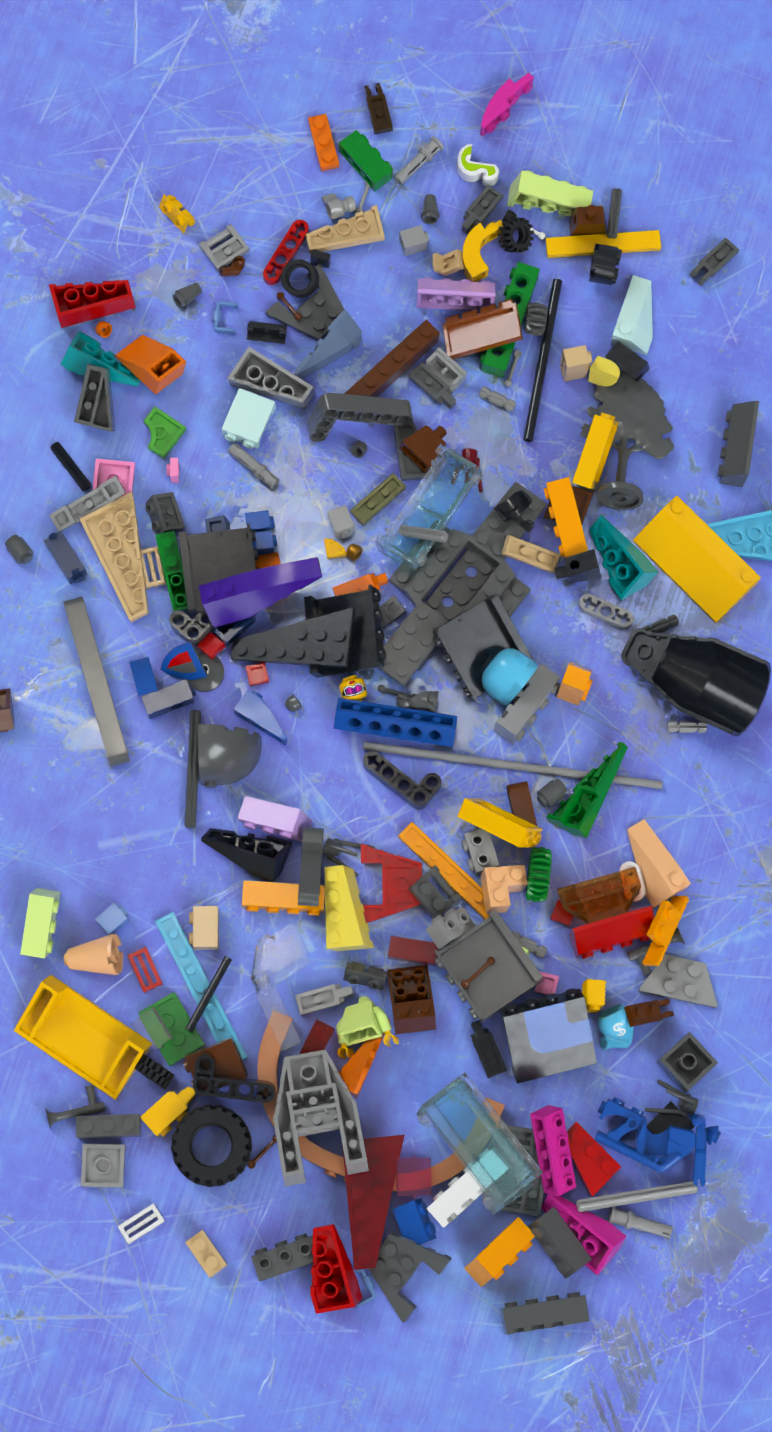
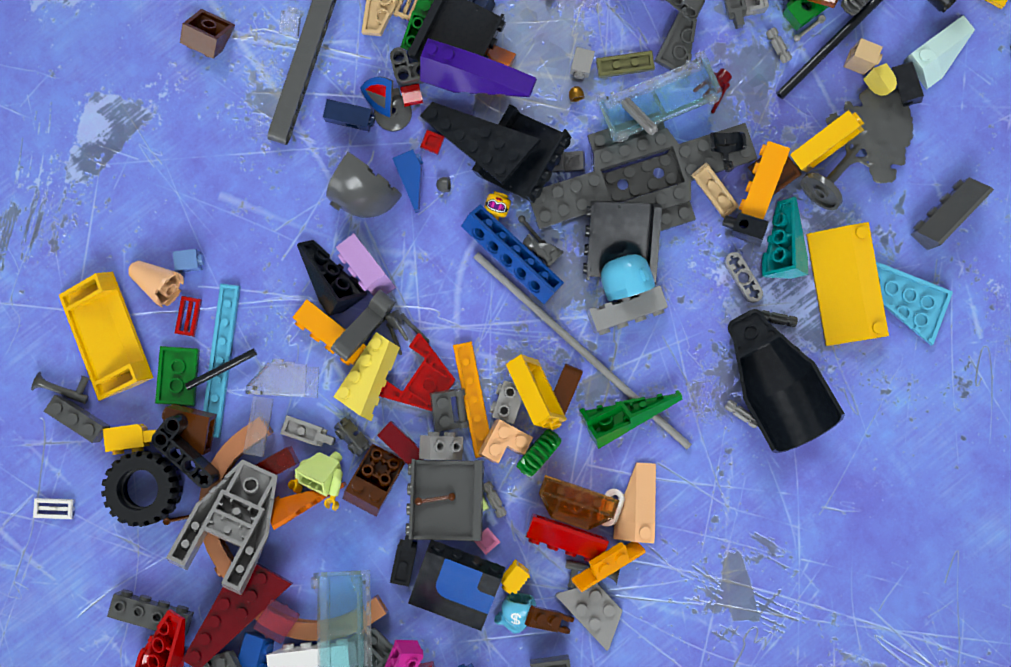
camera: 40 degrees right, 10 degrees up
yellowish green wedge [20,888,61,959] -> none
light grey plate [81,1144,125,1188] -> none
blue slope [129,657,158,696] -> none
clear piece [131,1007,172,1055] -> none
black tyre [135,1055,175,1089] -> none
dark grey axle [185,710,201,828] -> none
tan brick [185,1230,228,1278] -> none
tan brick [189,906,219,950] -> none
dark blue hinge [212,616,256,648] -> none
blue piece [245,510,277,555] -> none
yellow tile [324,538,347,559] -> none
orange hinge [332,573,388,596] -> none
dark grey hinge [350,440,367,458] -> none
black beam [363,751,441,810] -> none
reddish brown torso [399,425,447,474] -> none
dark grey brick [537,779,567,808] -> none
red tile [550,900,577,927] -> none
light orange wedge [556,662,593,706] -> none

